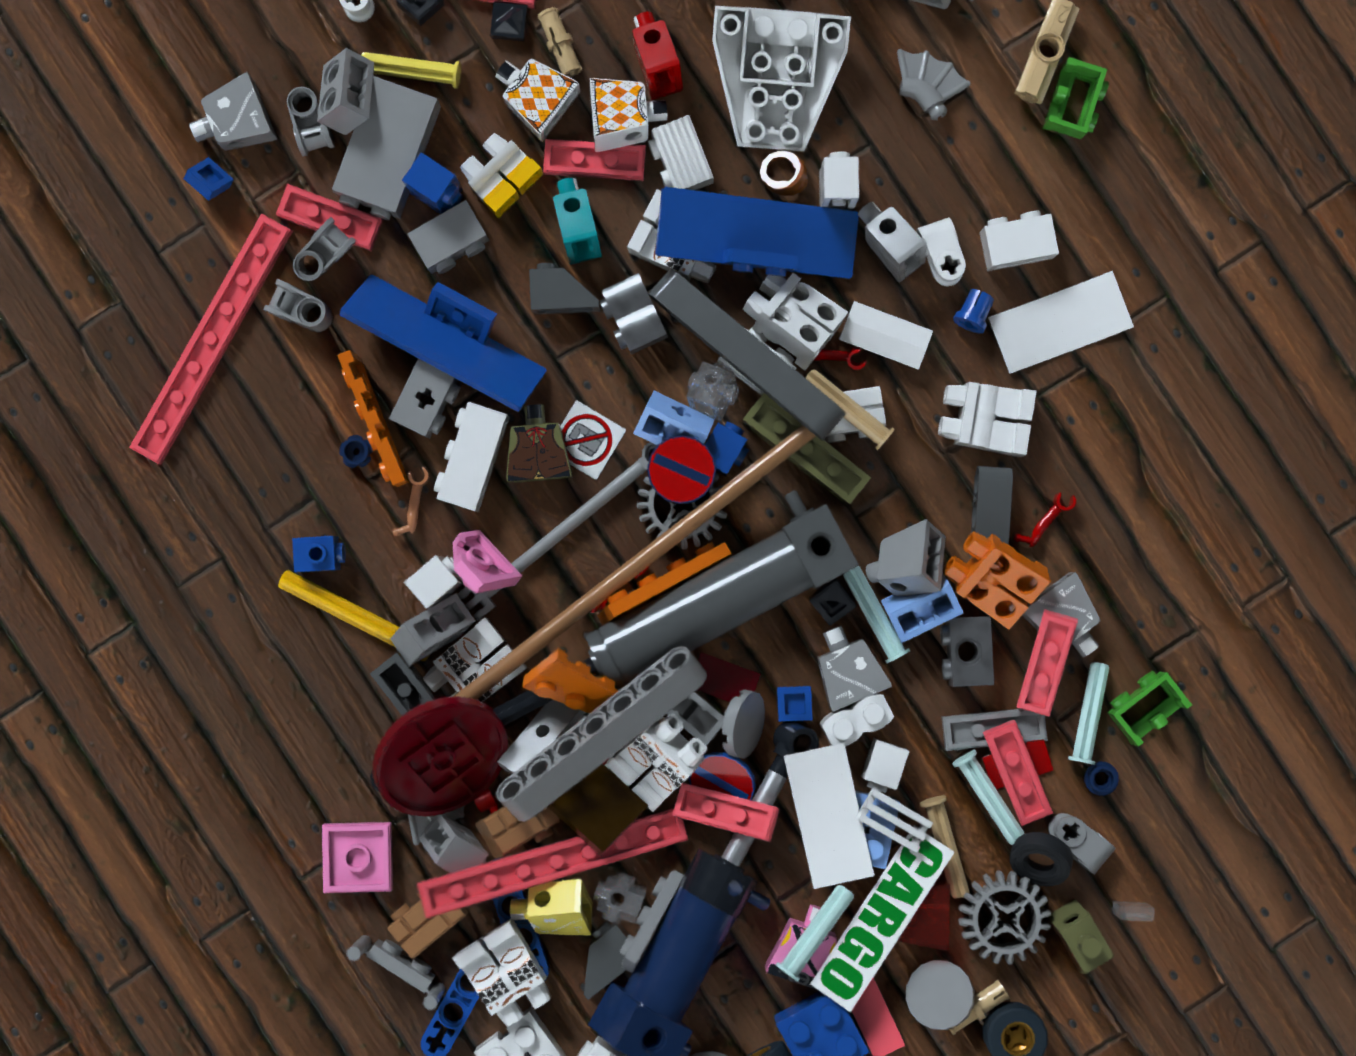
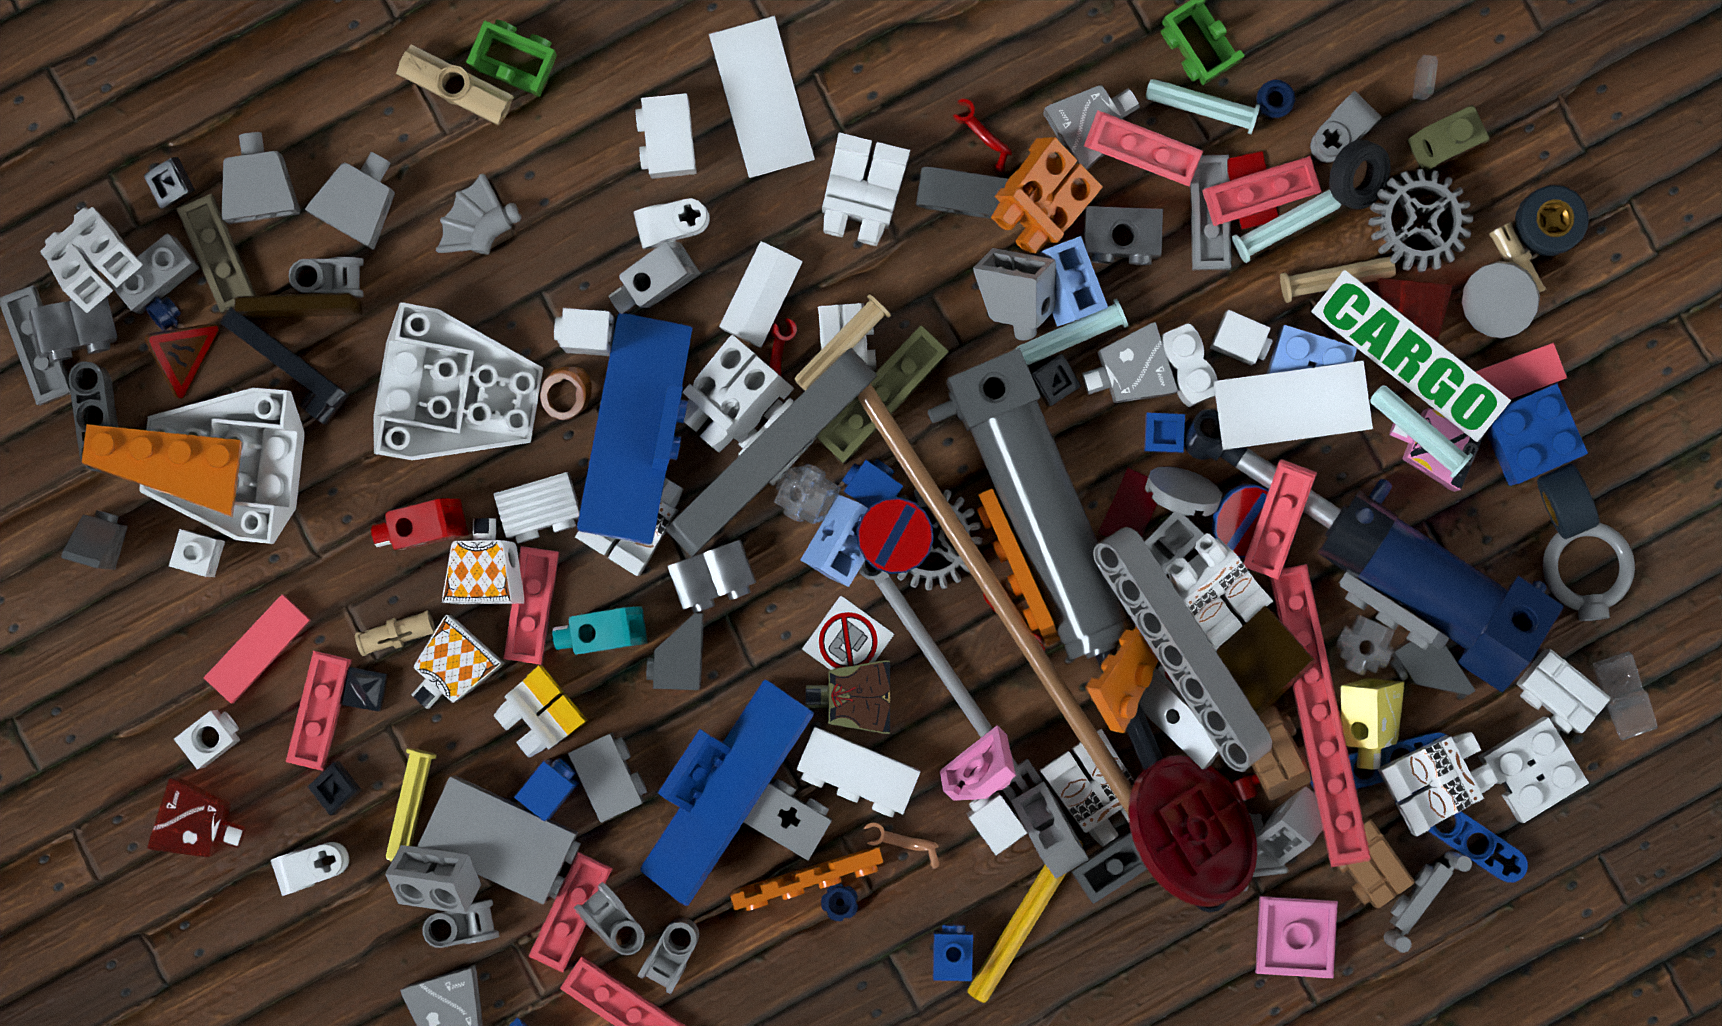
camera: 85 degrees left, 0 degrees up
white tile [856,788,933,853] -> none
blue bush [953,289,994,333] -> none

